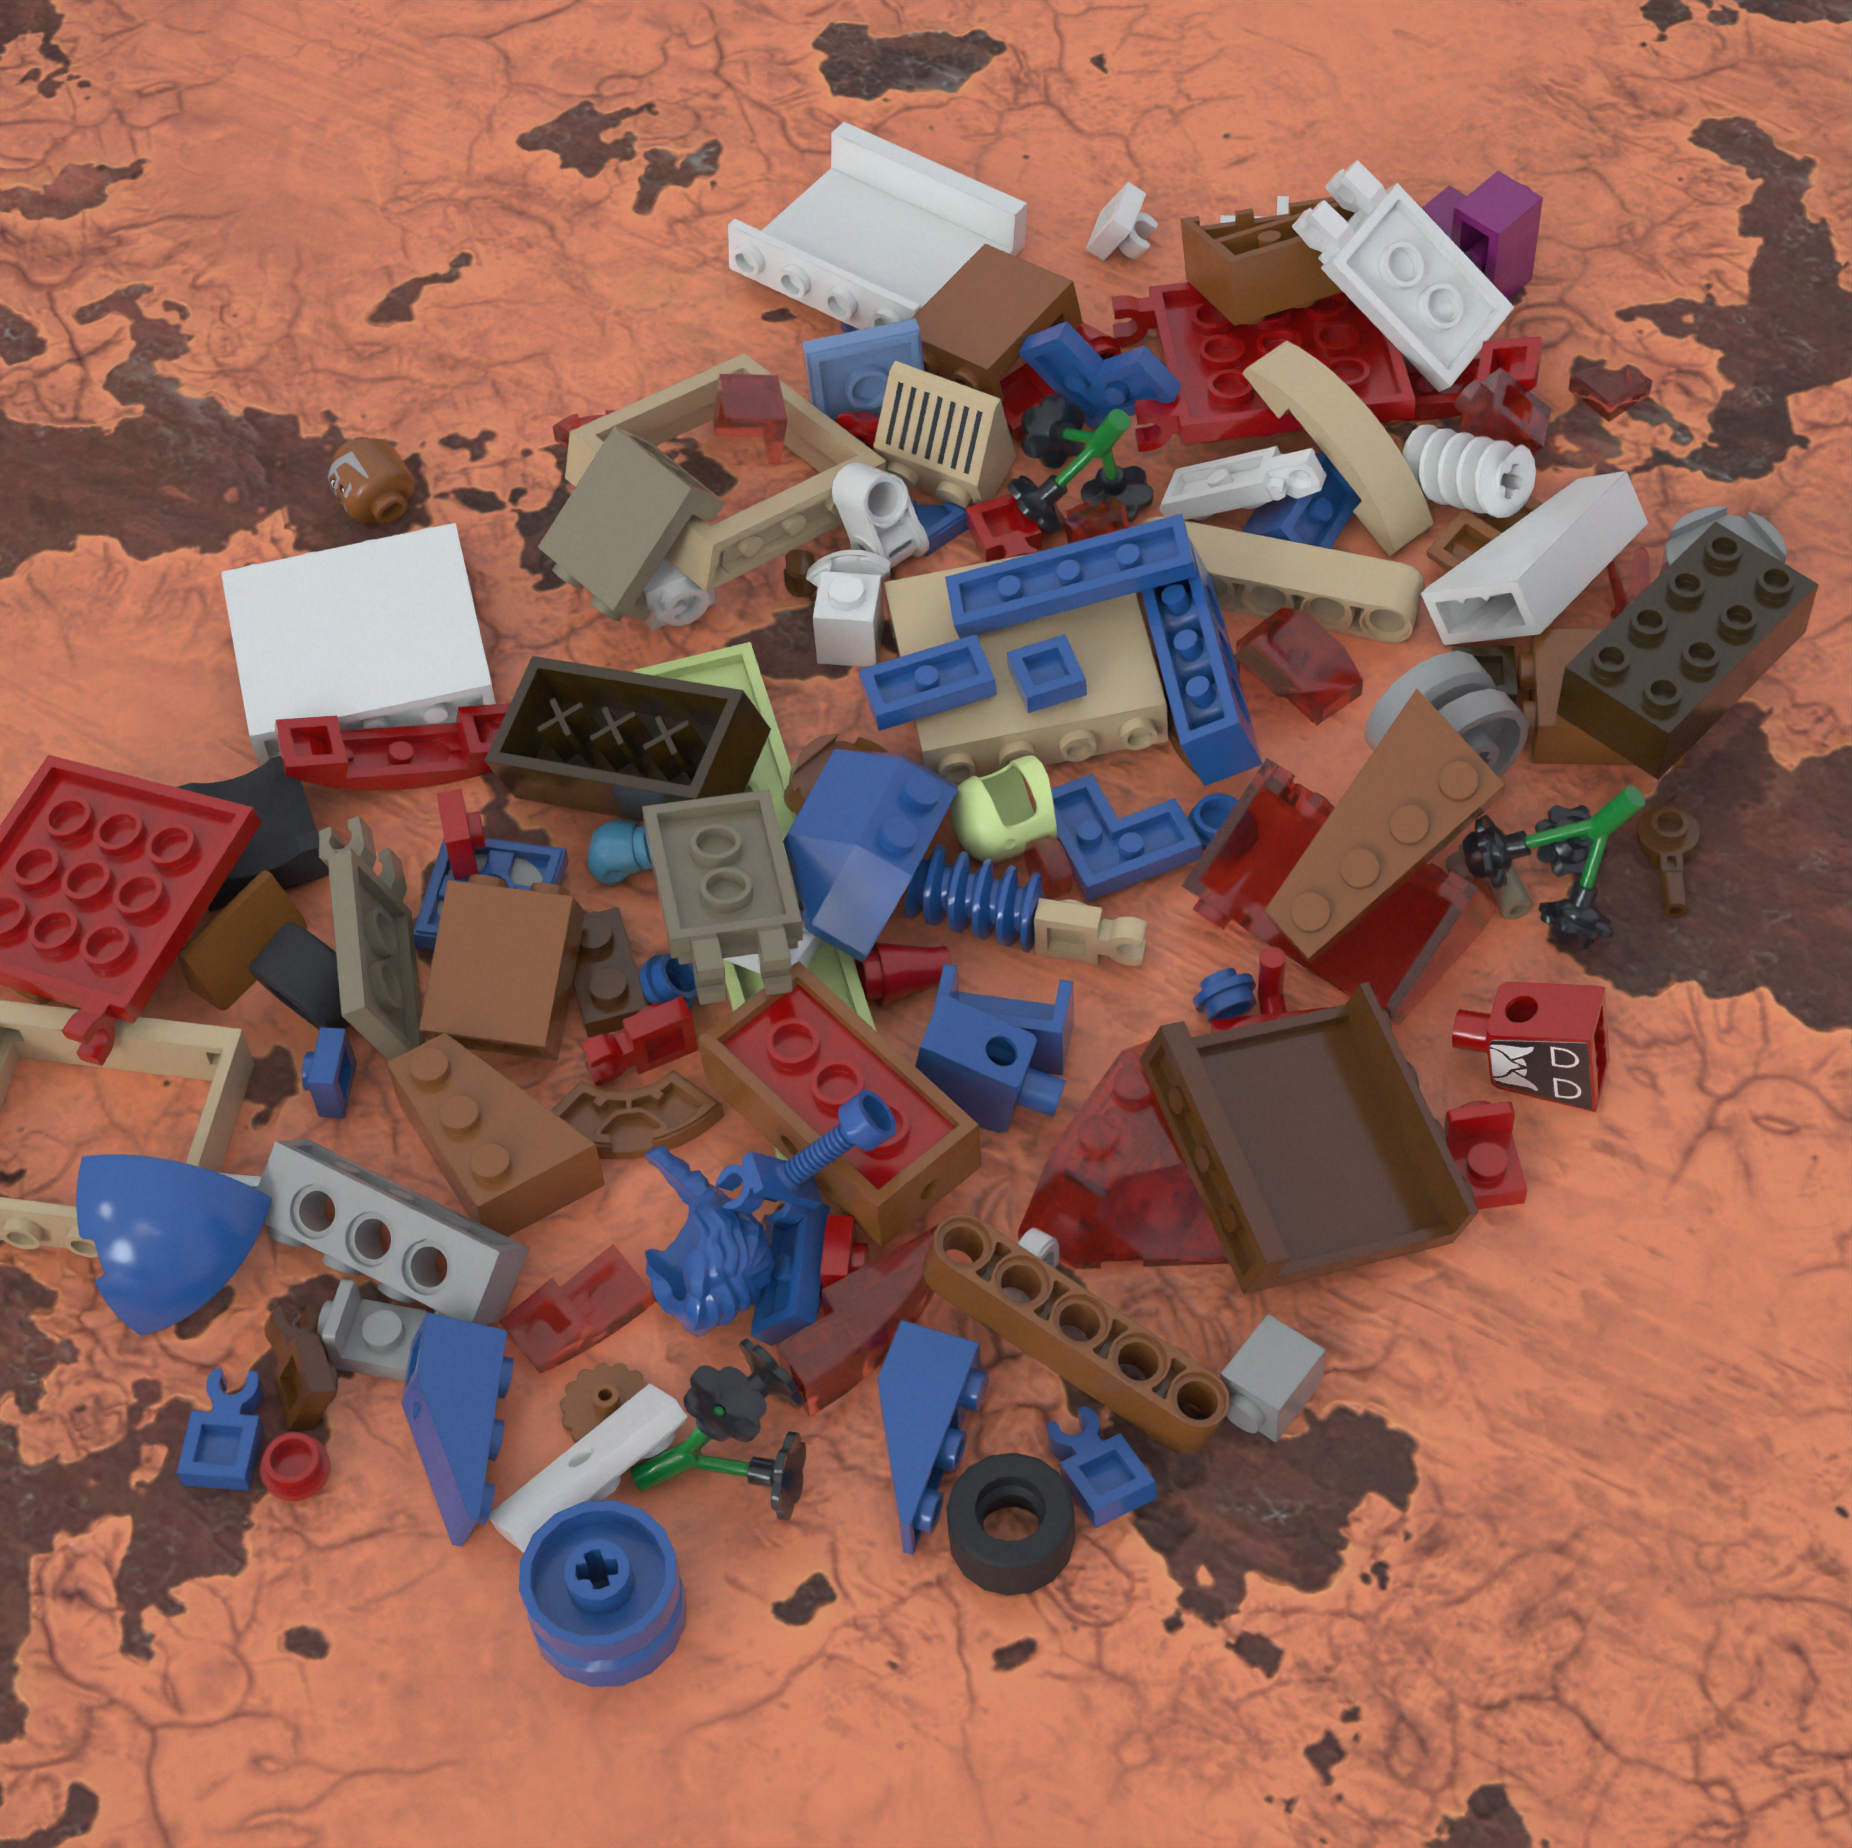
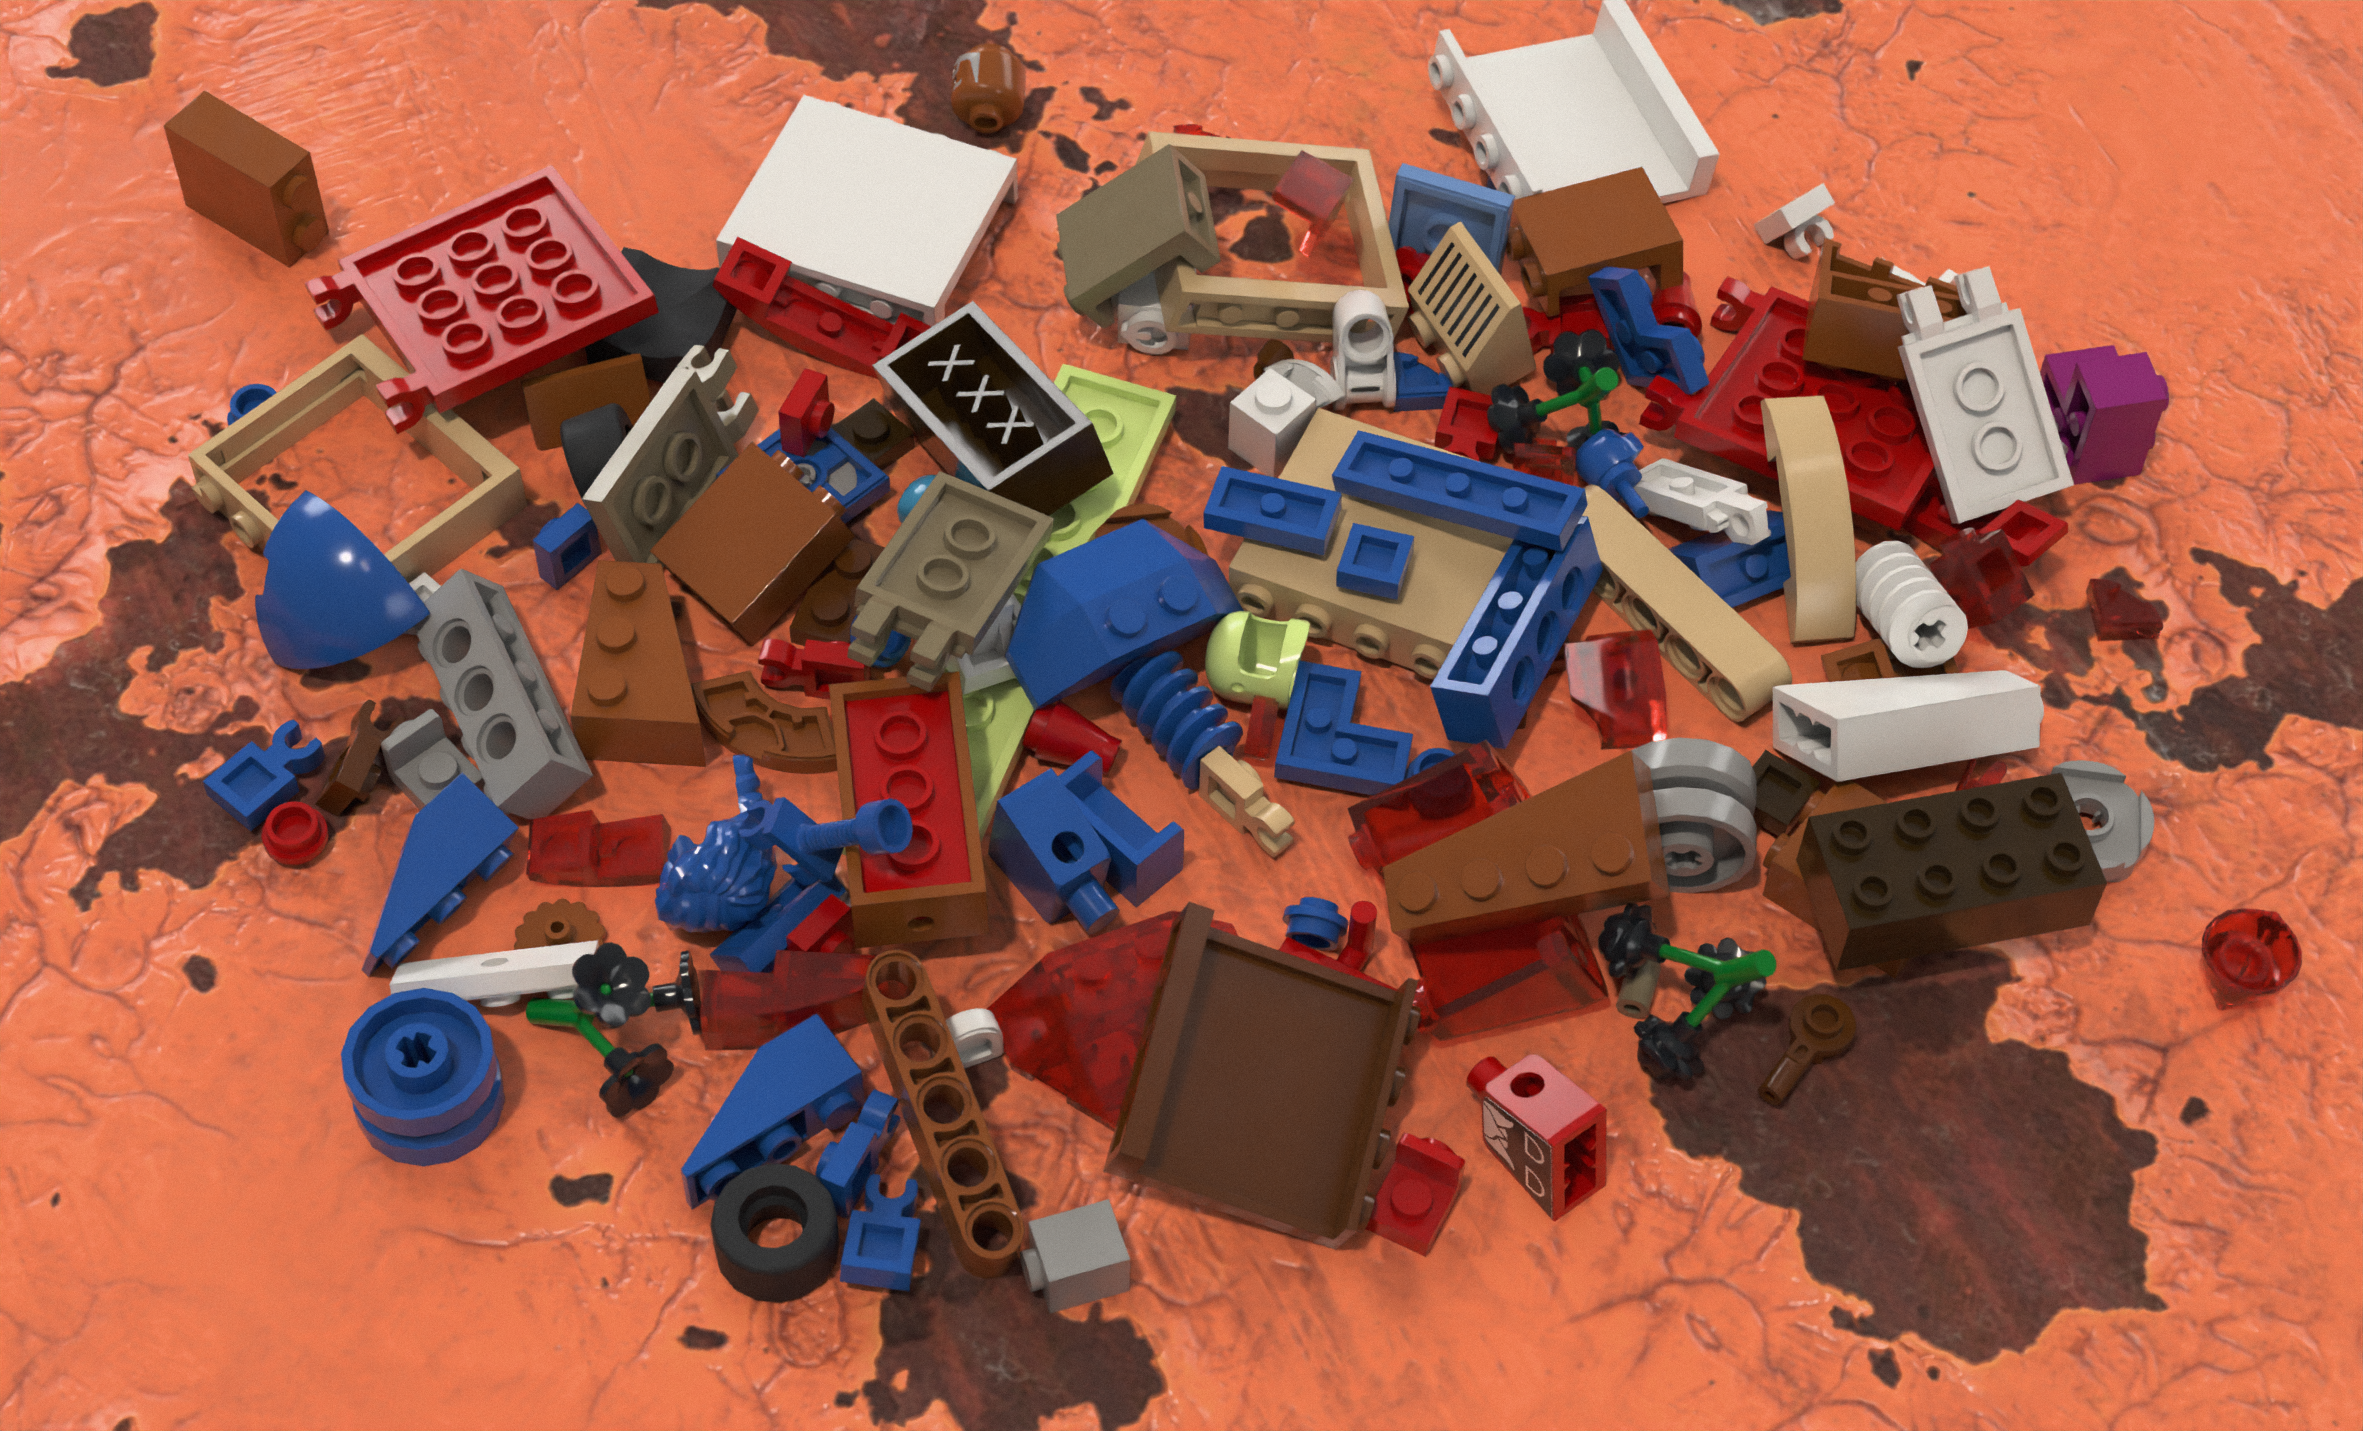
camera: 30 degrees right, 0 degrees up
none -> blue plate [815,1089,900,1220]
none -> dark brown plate [832,398,915,471]
none -> blue piece [1574,428,1649,518]

